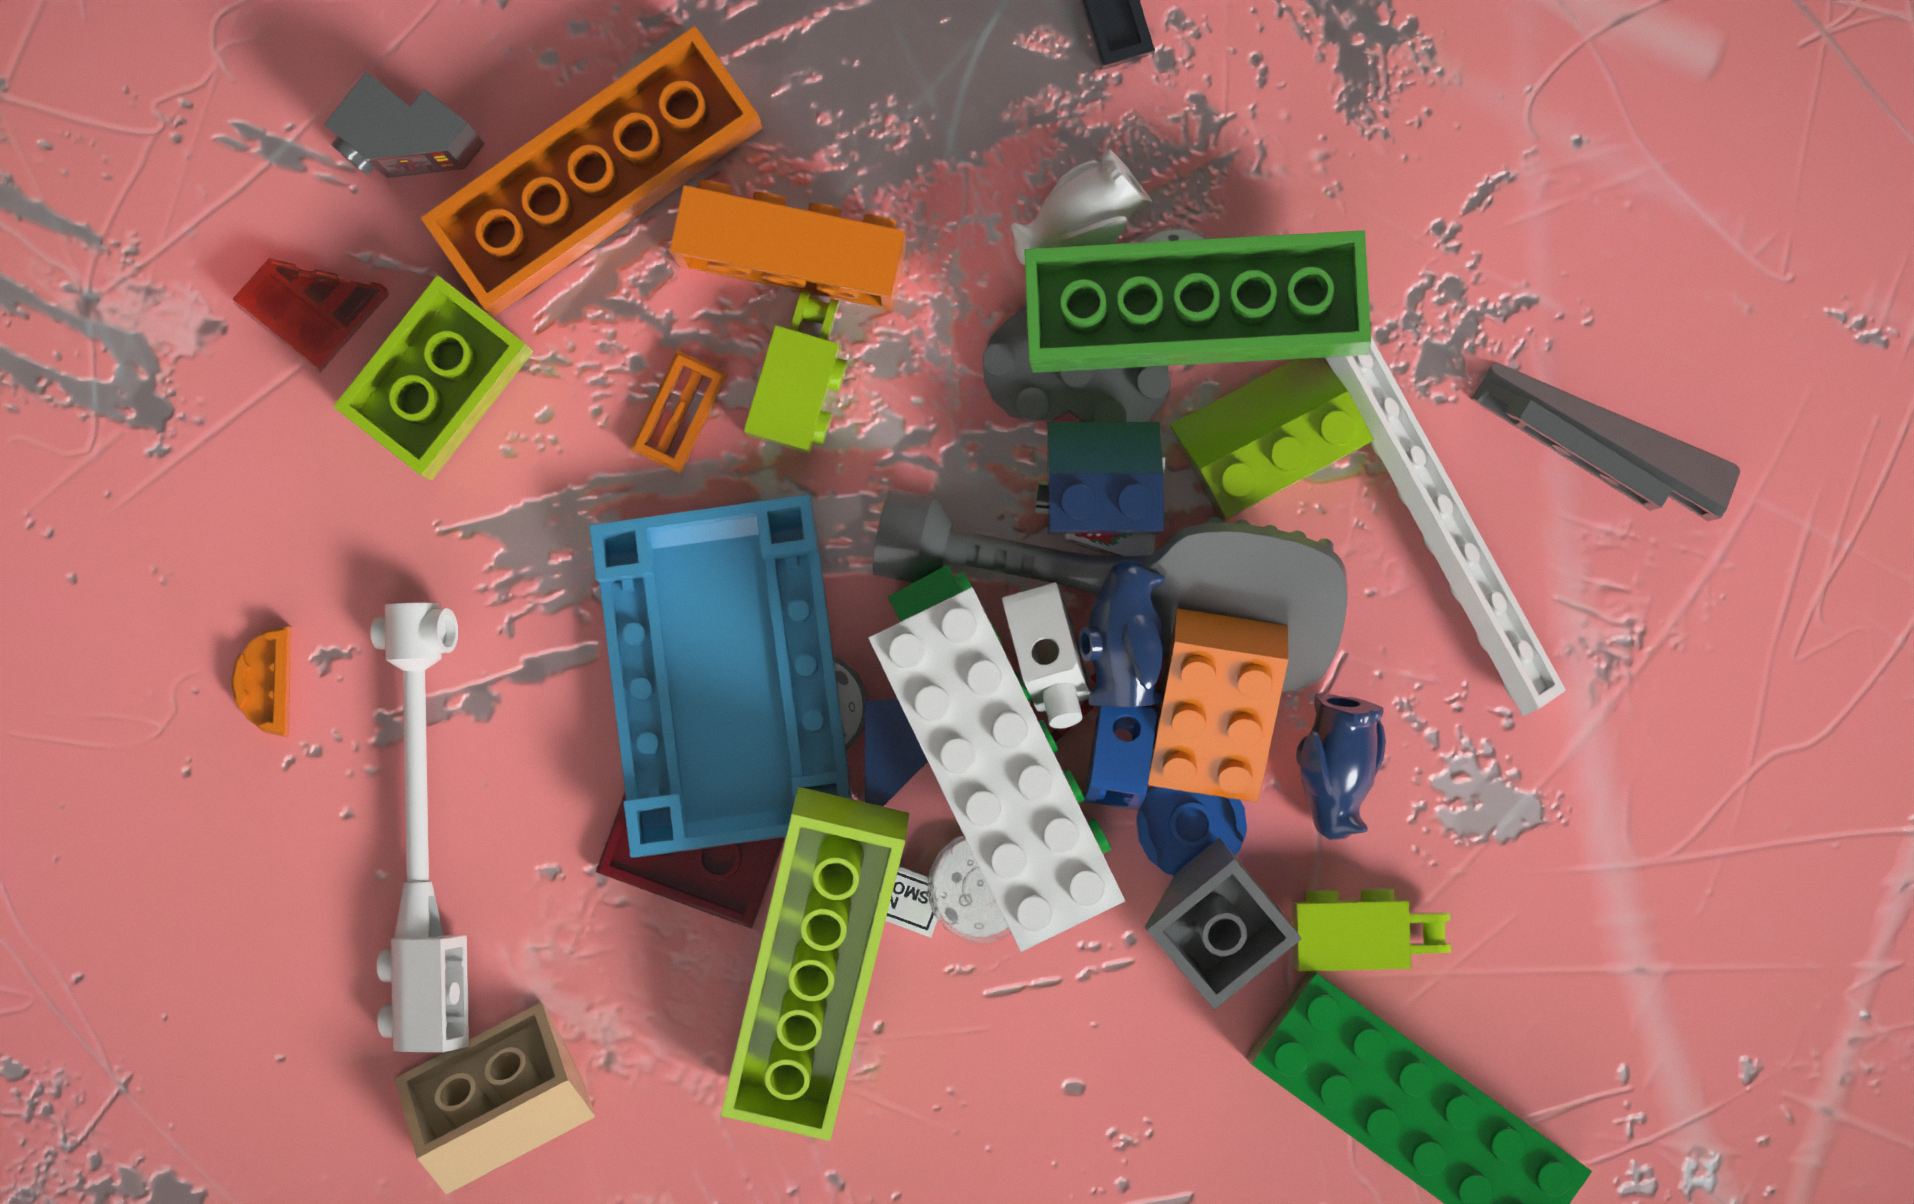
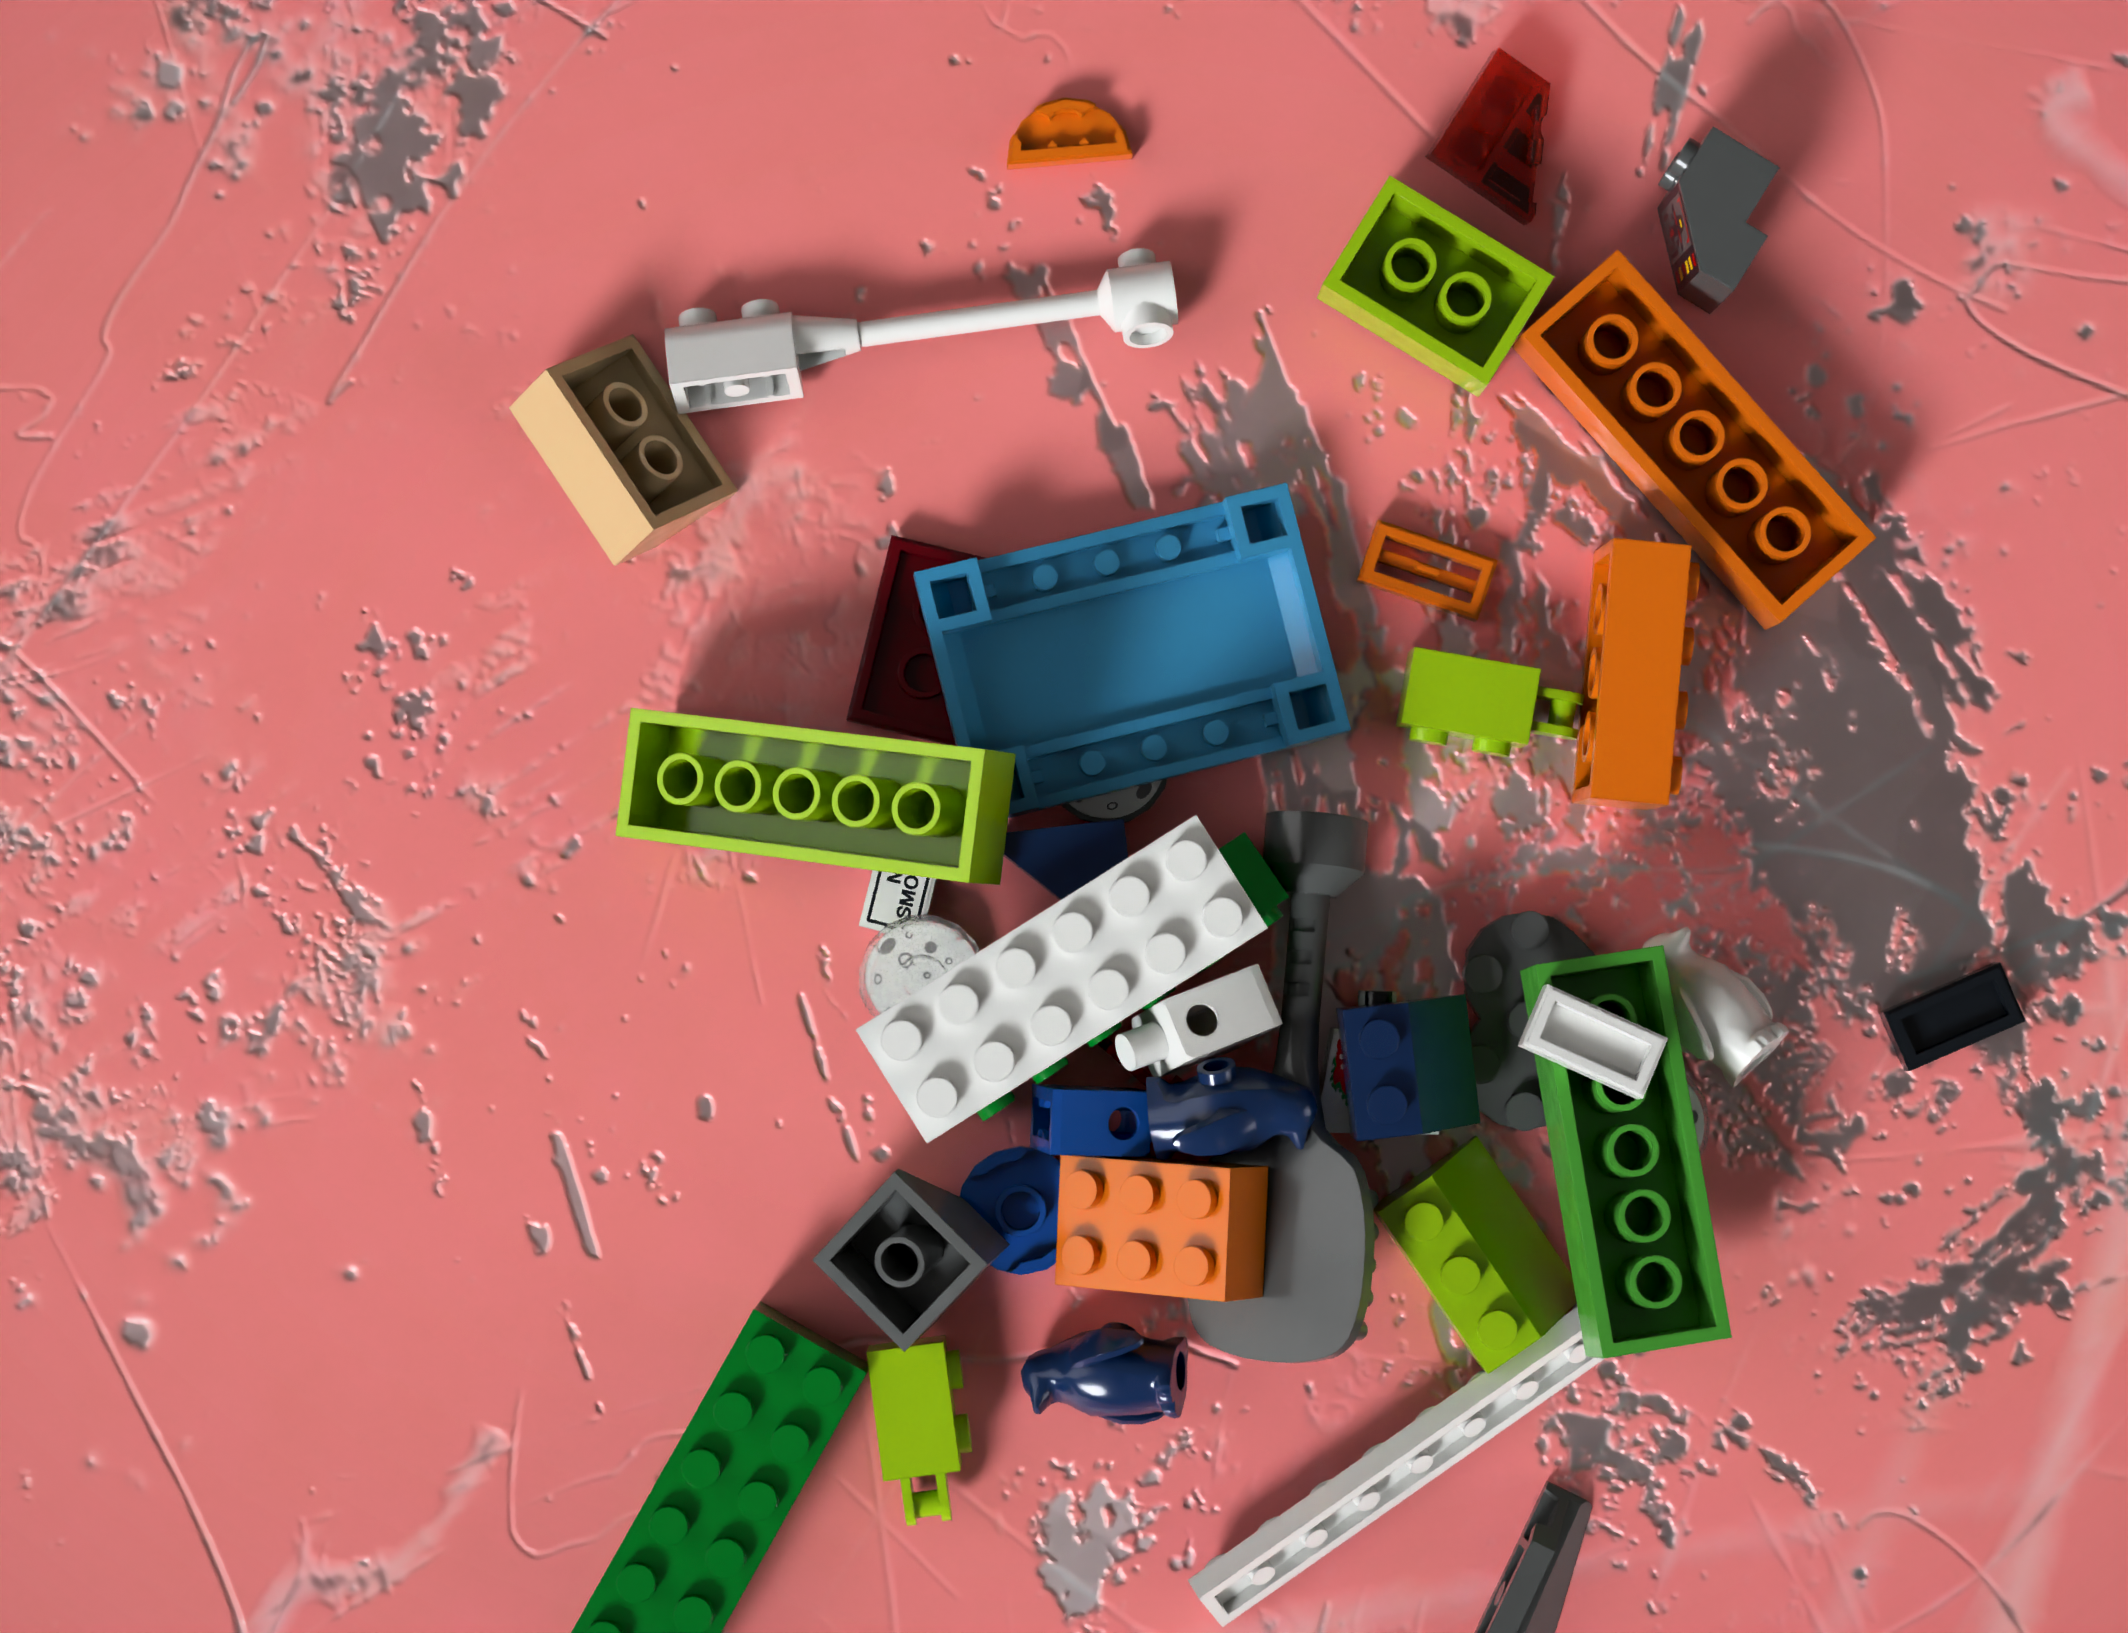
camera: 75 degrees right, 0 degrees up
none -> white tile [1518,984,1668,1100]

